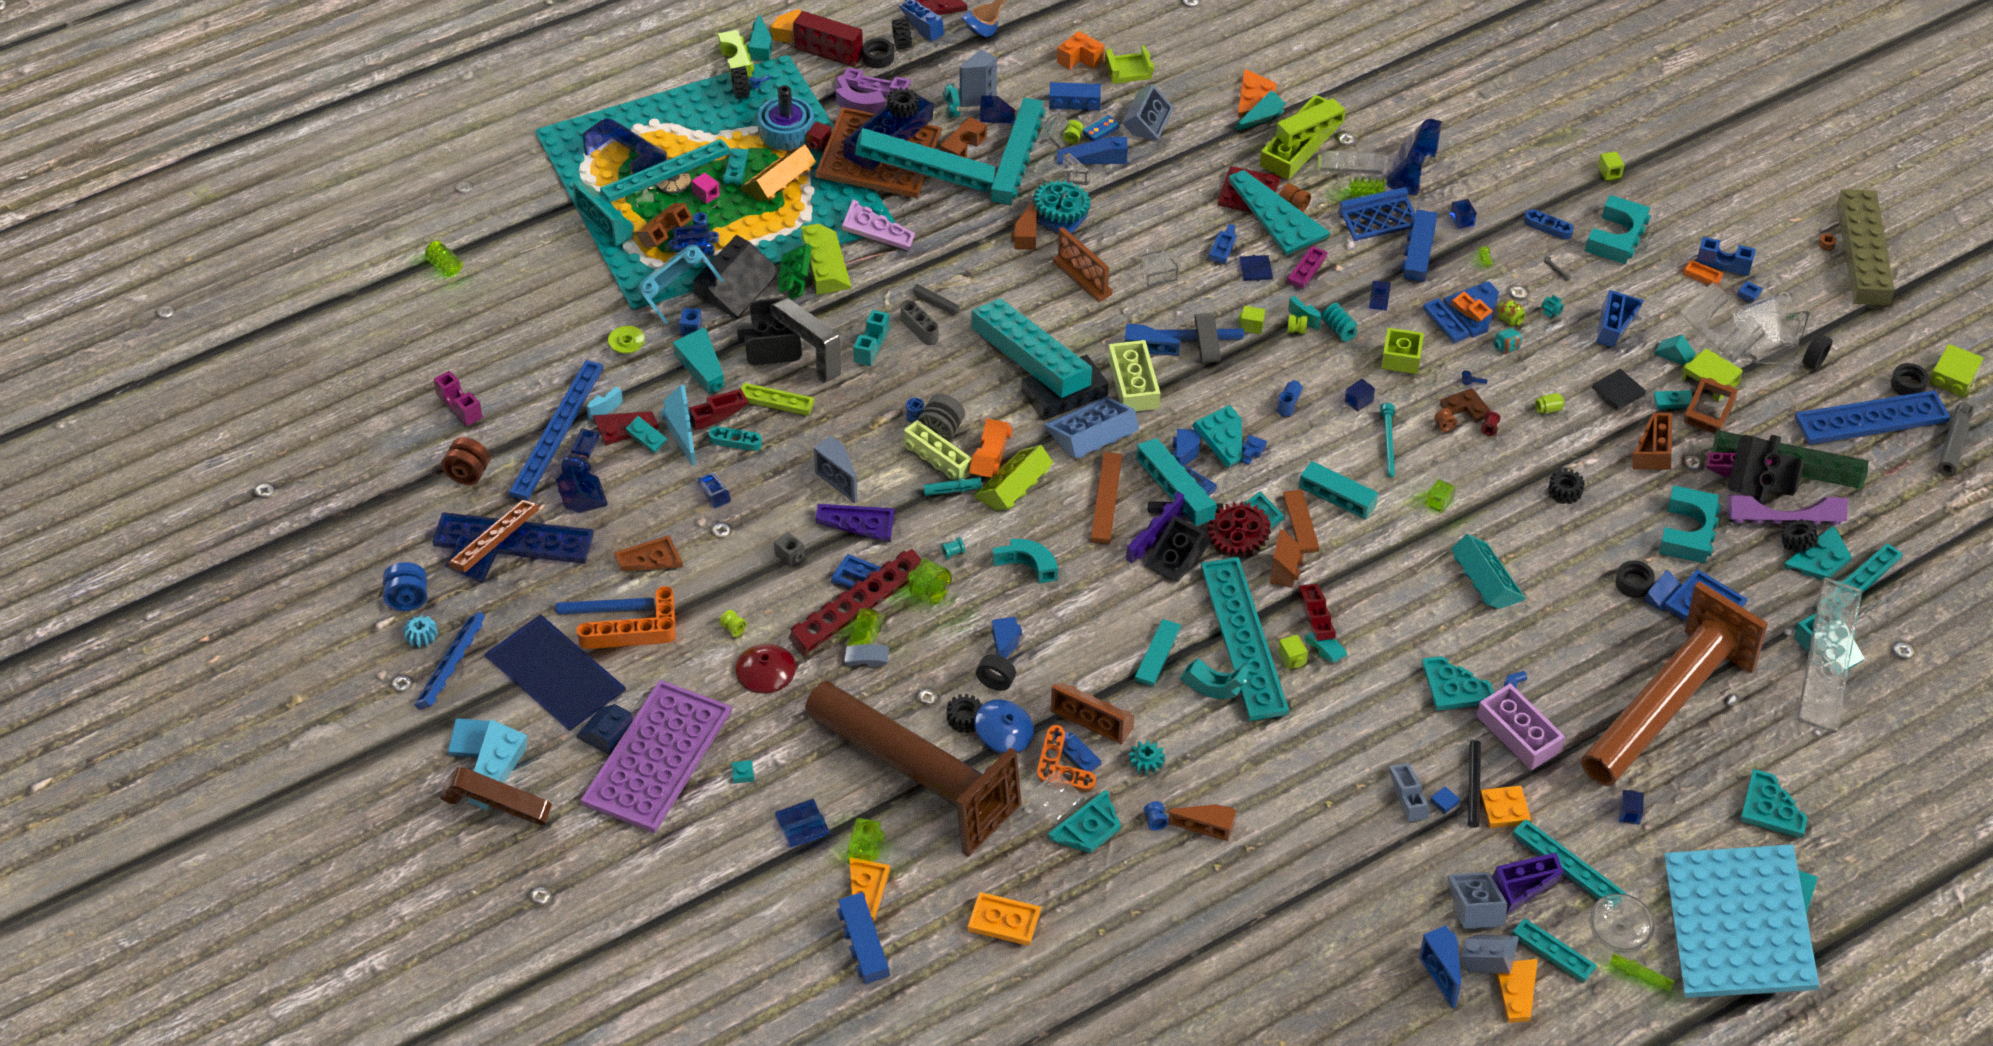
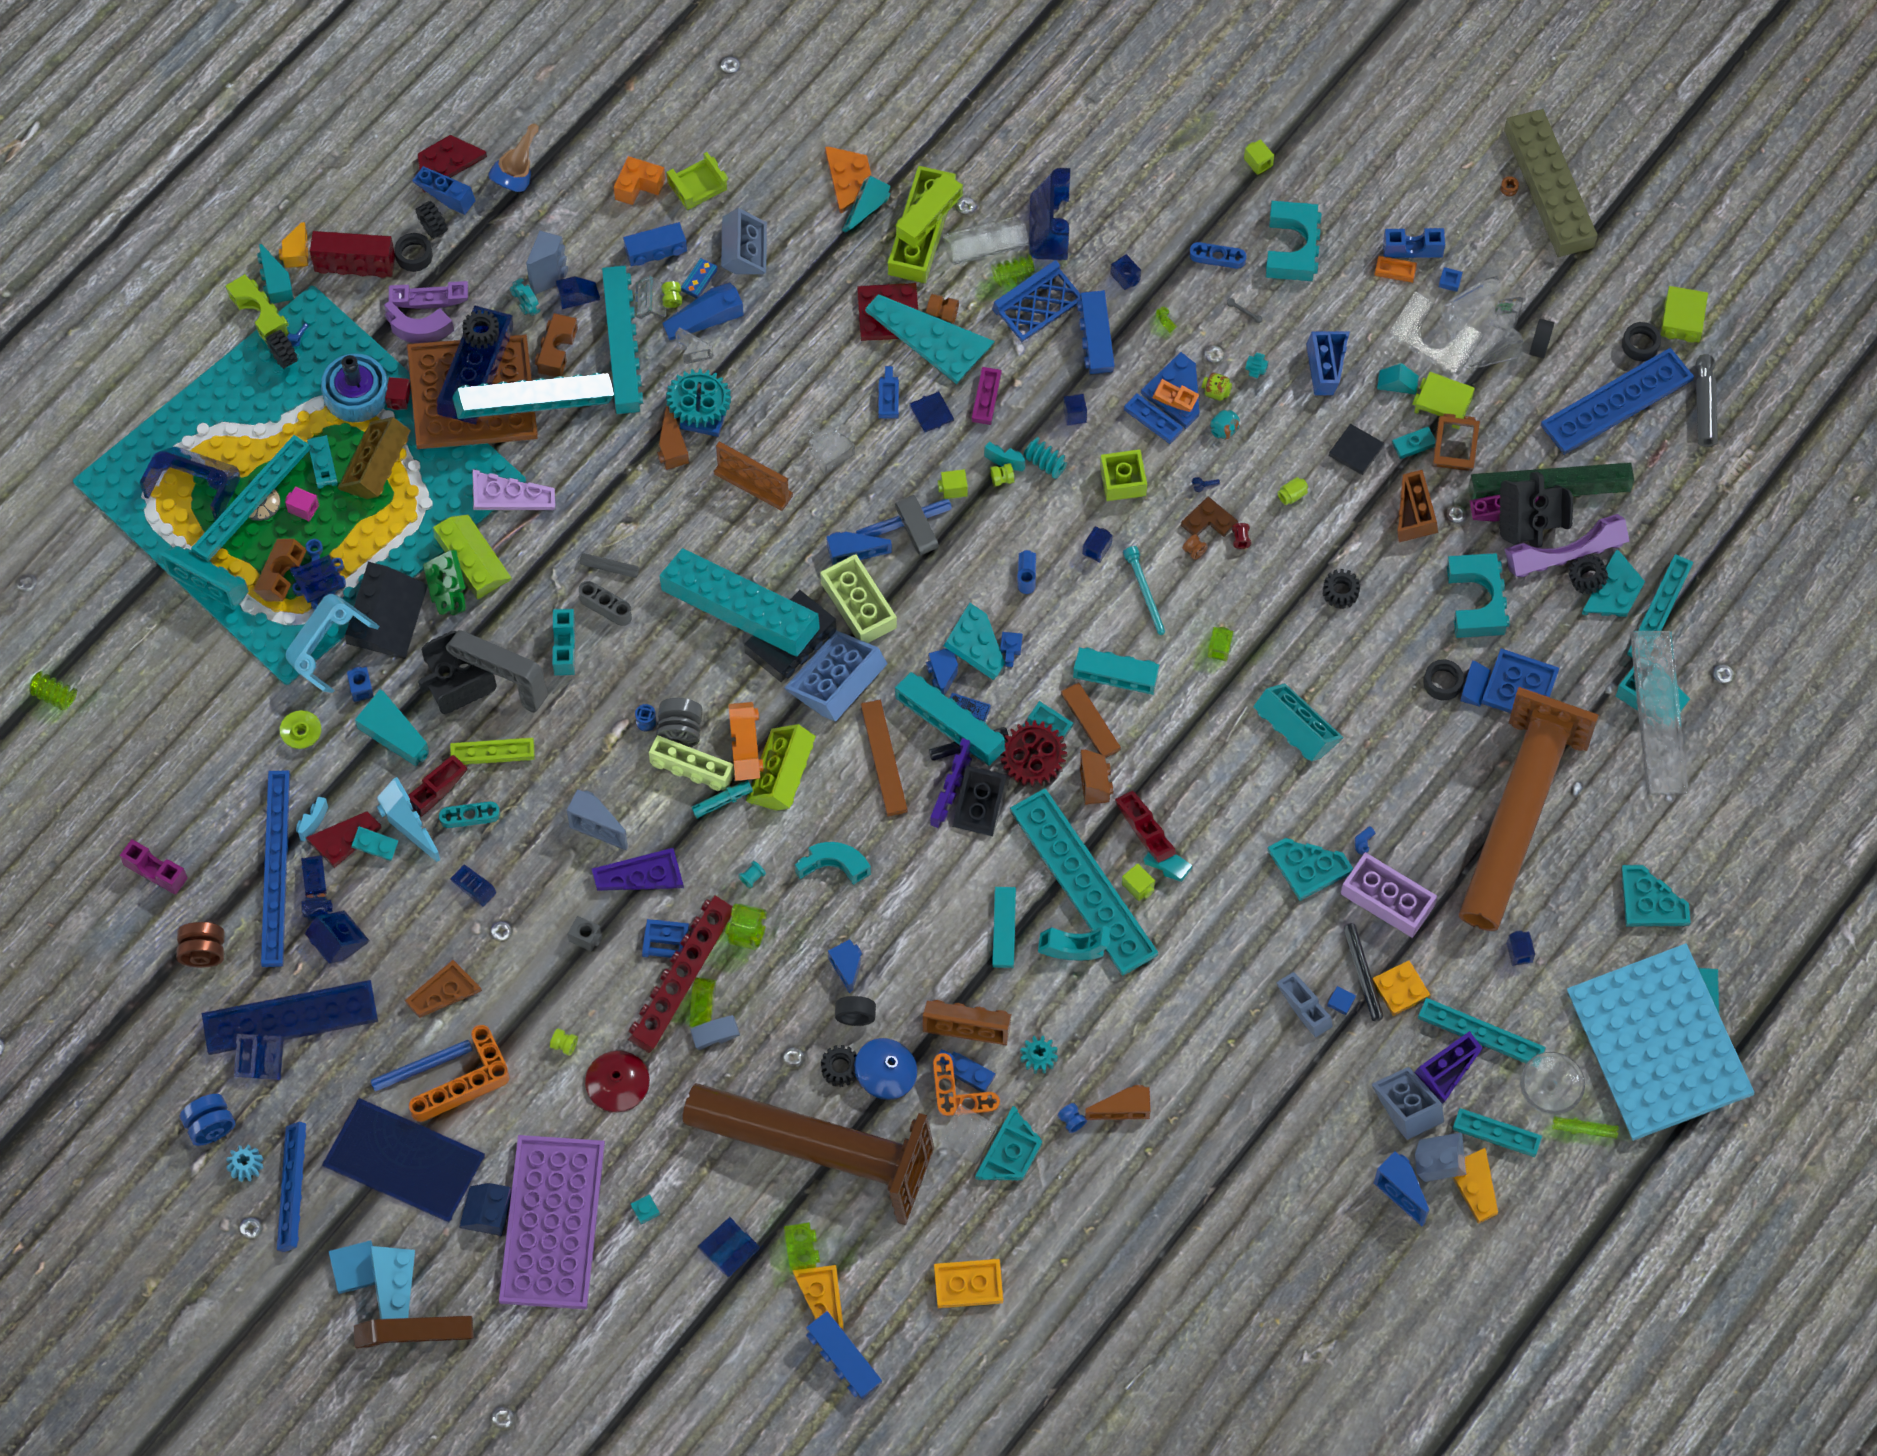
camera: 20 degrees left, 15 degrees up
dark orange tile [448,500,539,573] -> none

